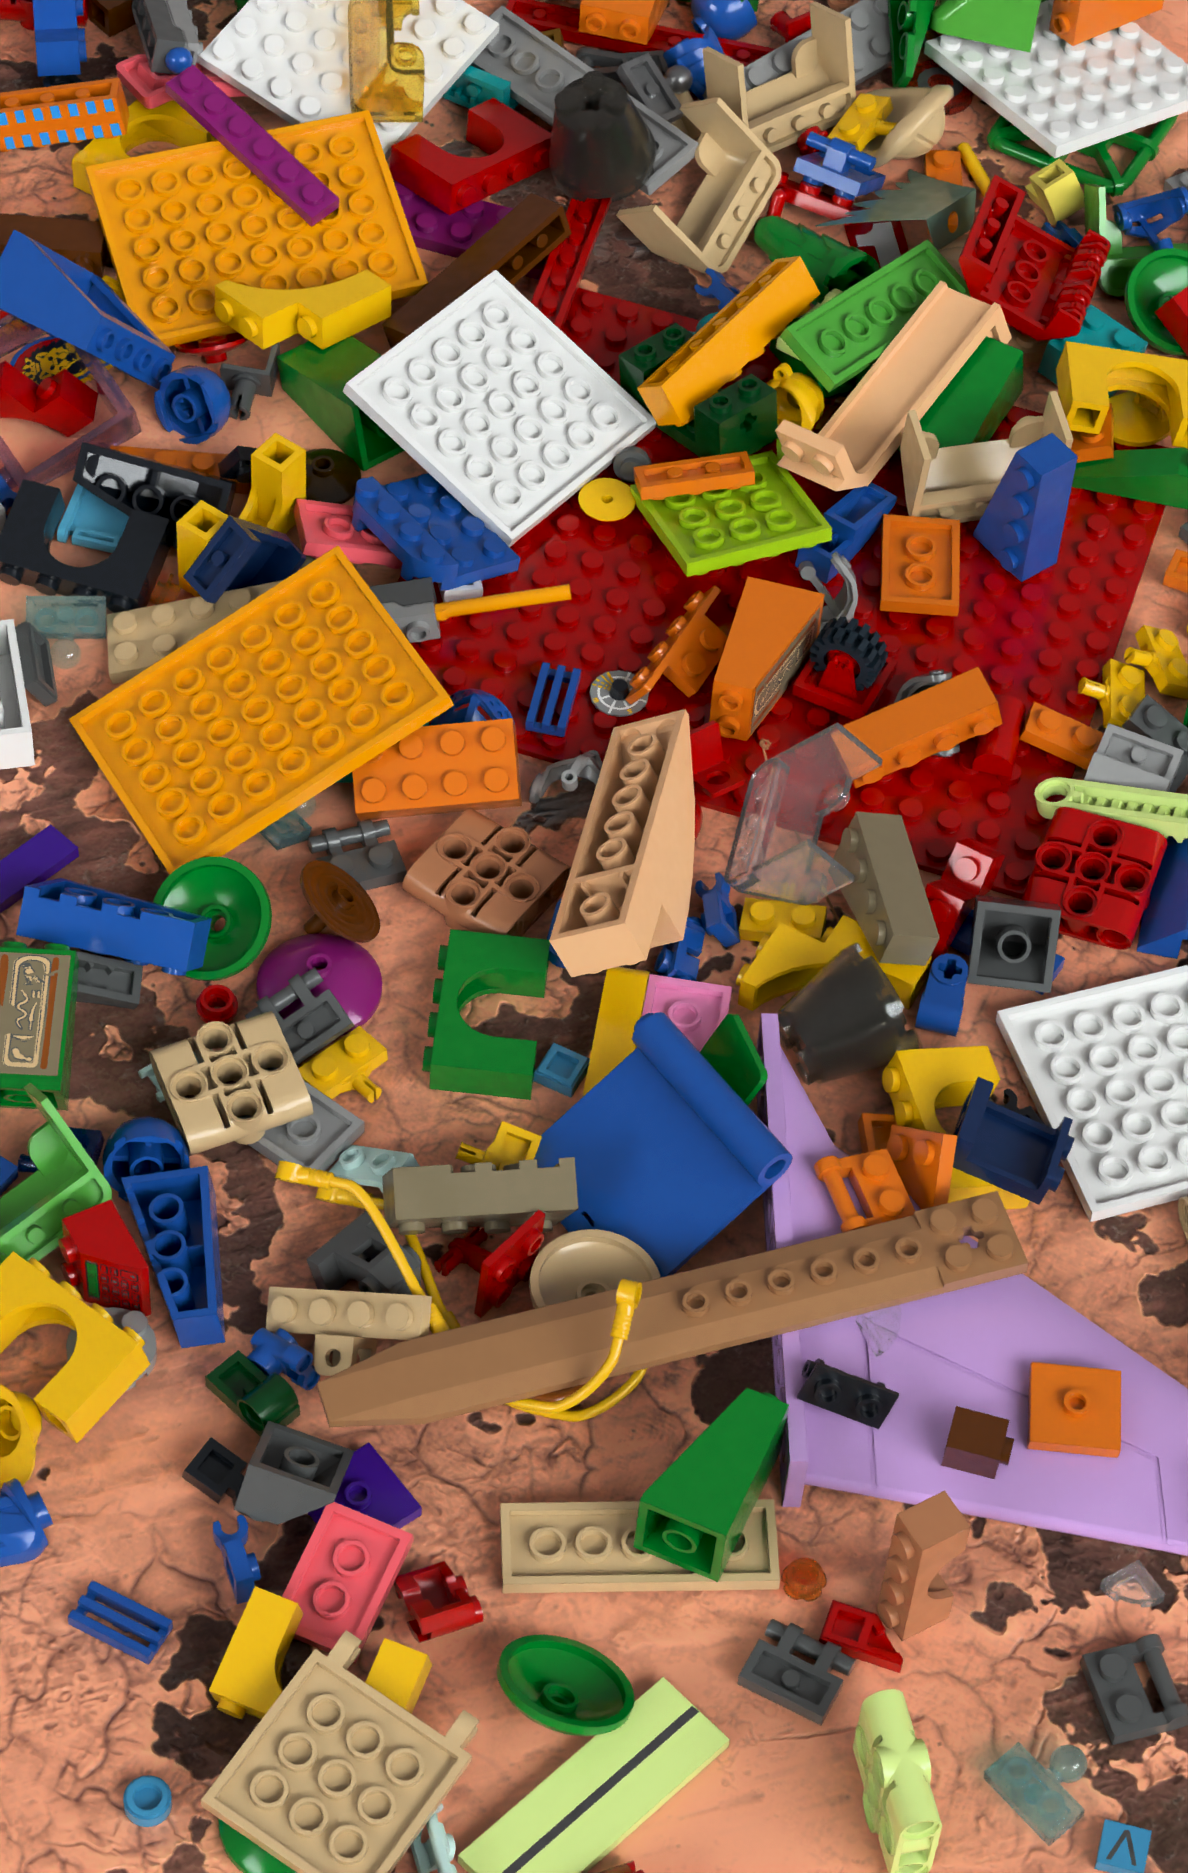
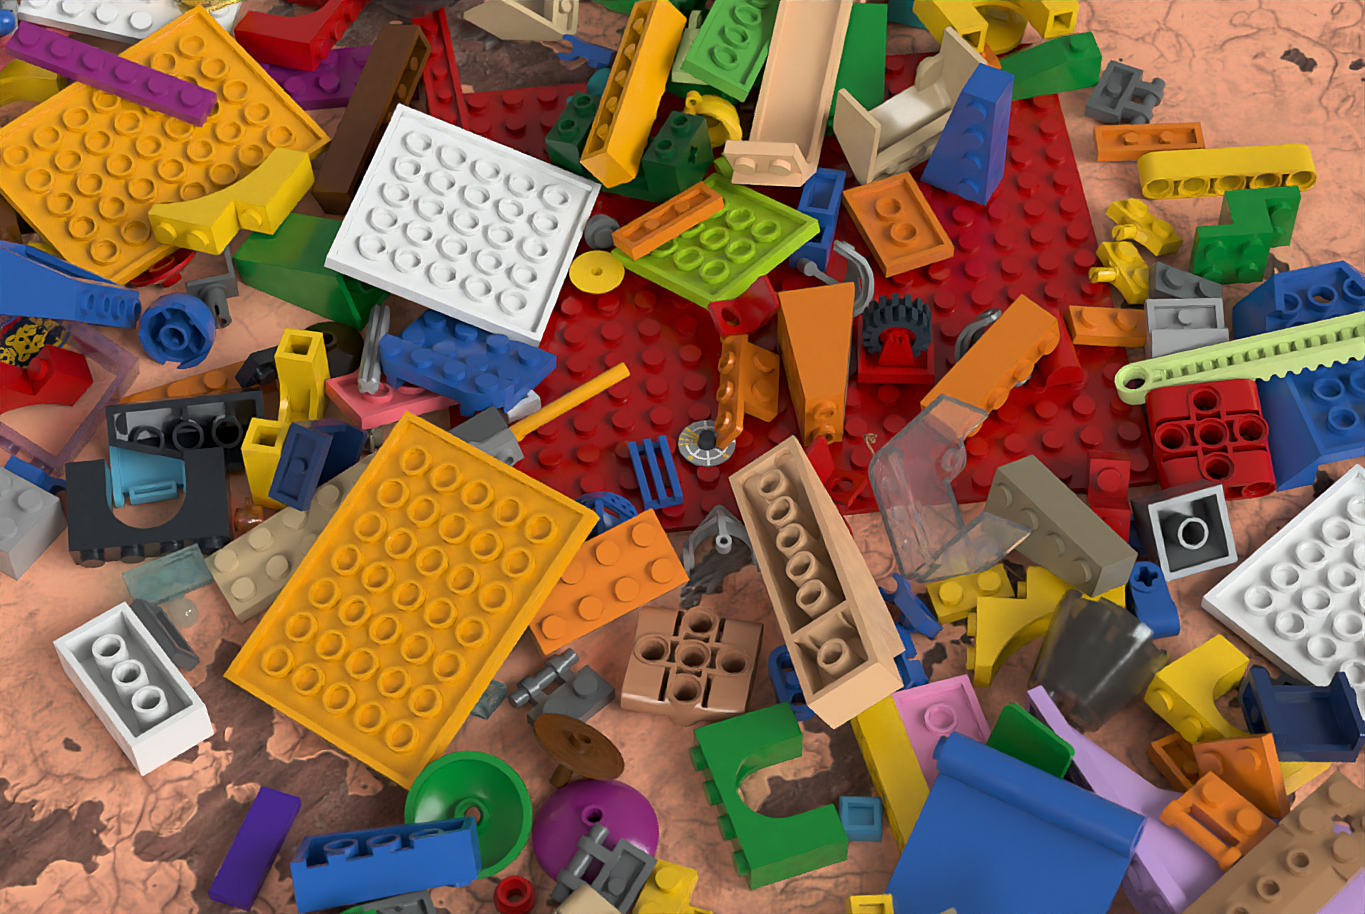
camera: 20 degrees left, 0 degrees up
none -> light grey axle [357,305,391,394]
none -> red bracket [707,275,791,337]

